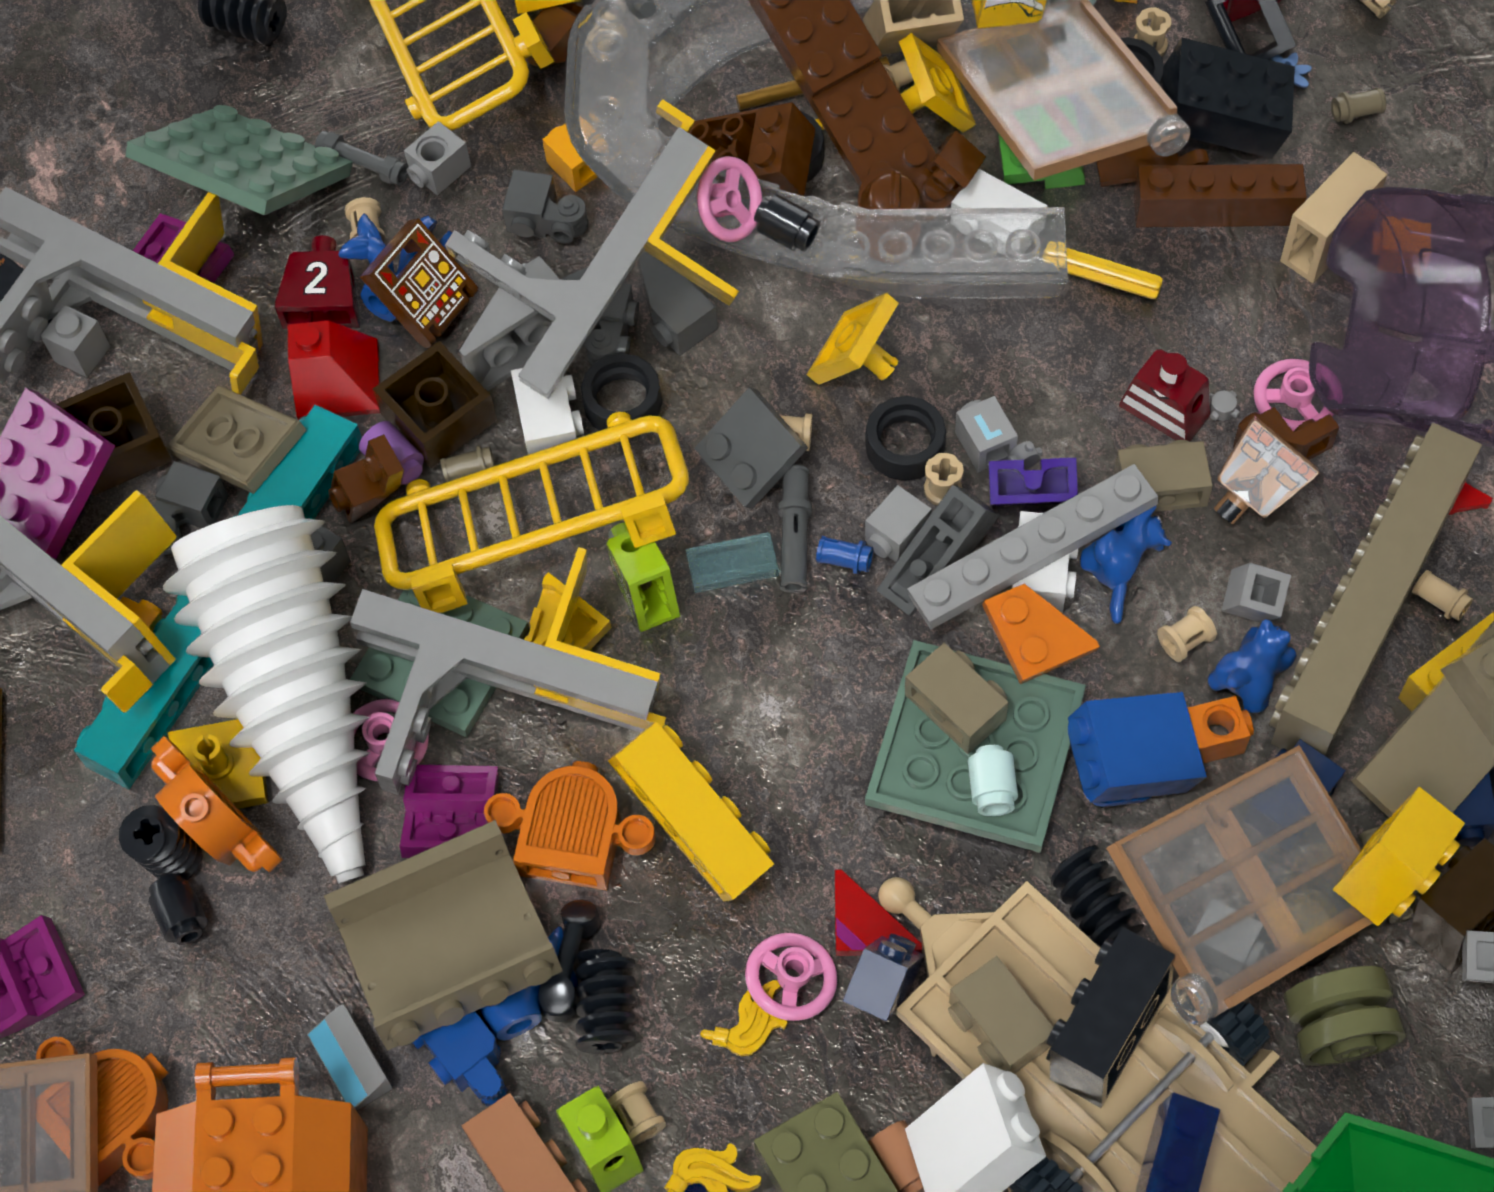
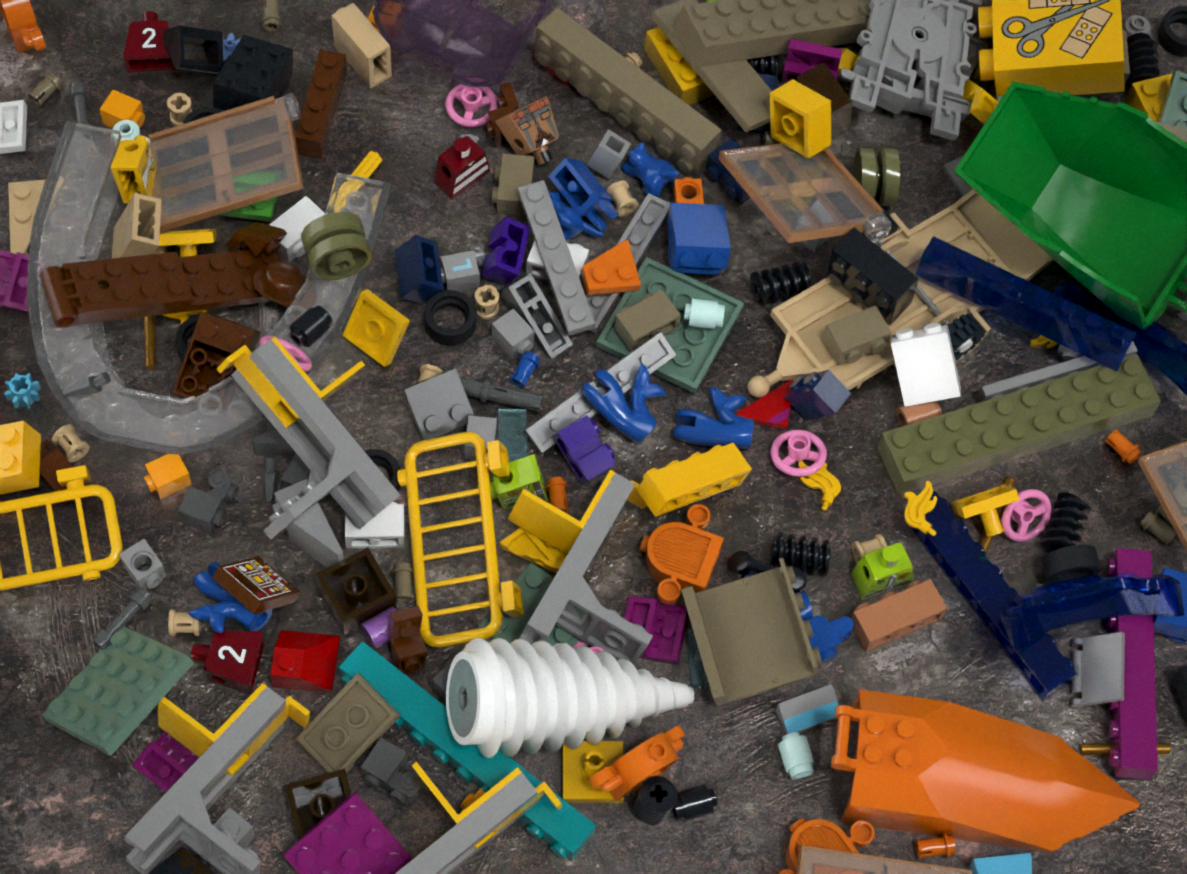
camera: 90 degrees left, 0 degrees up
none -> olive wheel [301,212,372,281]
none -> dark blue brick [395,235,444,304]
none -> light grey brick [465,415,497,461]
none -> light grey plate [524,332,676,453]
none -> orange pin [545,477,569,513]
none -> blue hinge [548,158,618,231]
none -> dark purple brick [552,415,616,485]
none -> blue piece [581,363,666,443]
none -> light grey plate [585,193,670,333]
none -> blue piece [673,387,754,450]
none -> light aqua brick [778,732,815,780]

